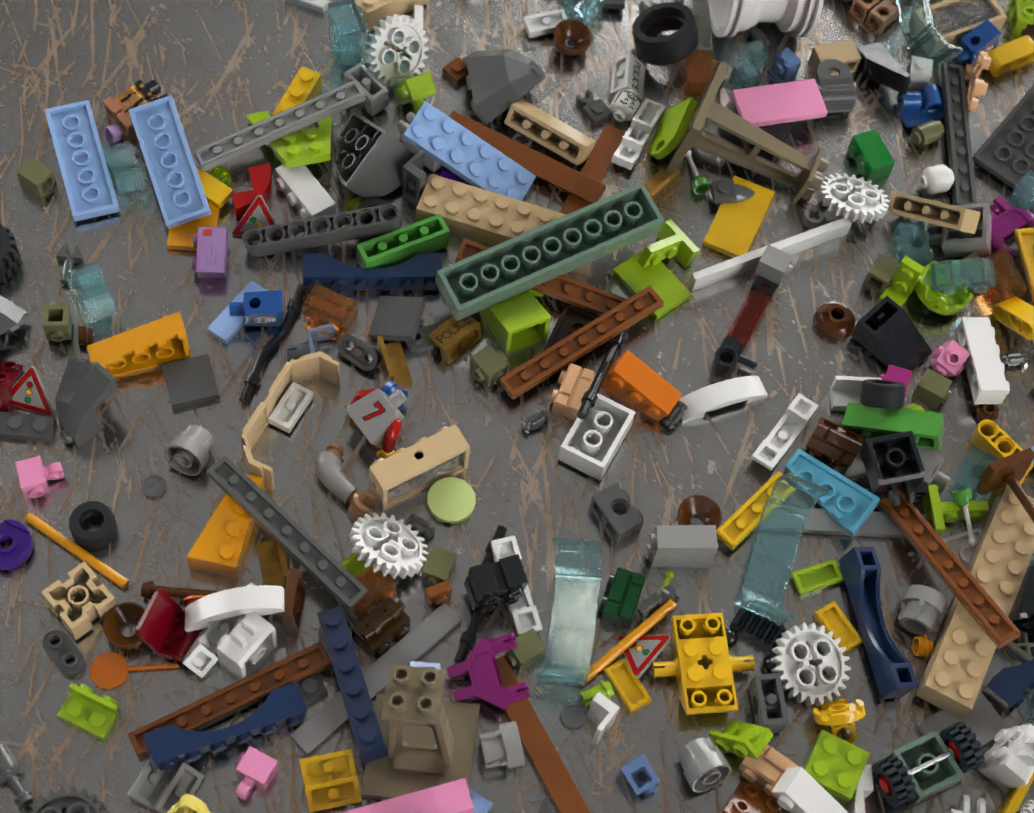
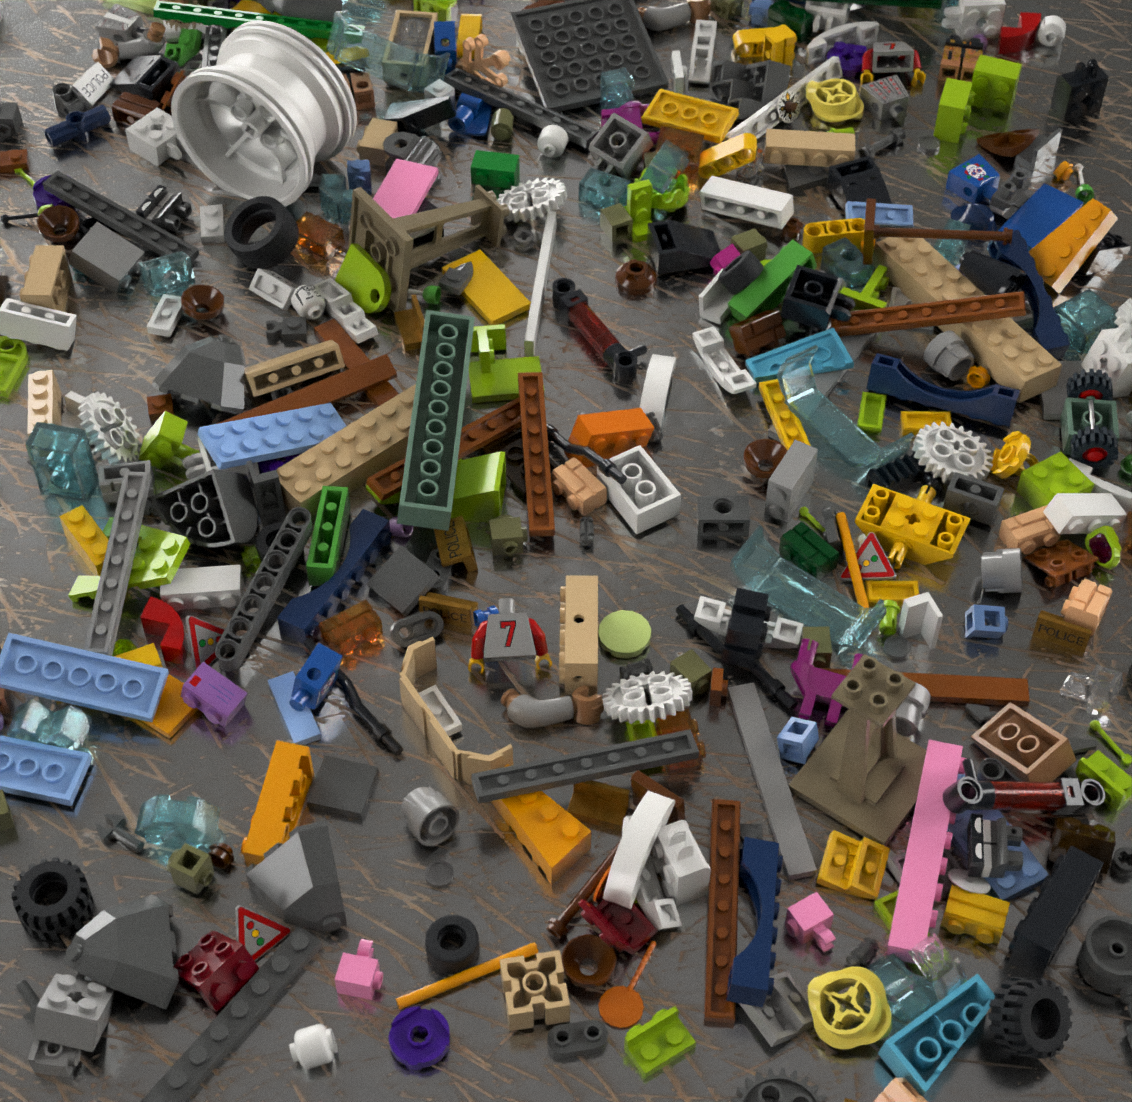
camera: 50 degrees left, 10 degrees down
sand blue bracket [286,324,338,360] -> none
dark blue arch [317,605,388,764] -> none
dark brown brick [352,597,411,659] -> none
lime bracket [708,719,774,759] -> none
light grey brick [755,244,794,285] -> none
tan brick [887,191,981,234] -> none
bright pink brick [929,339,970,378] -> none
hinge [952,488,978,547] -> none

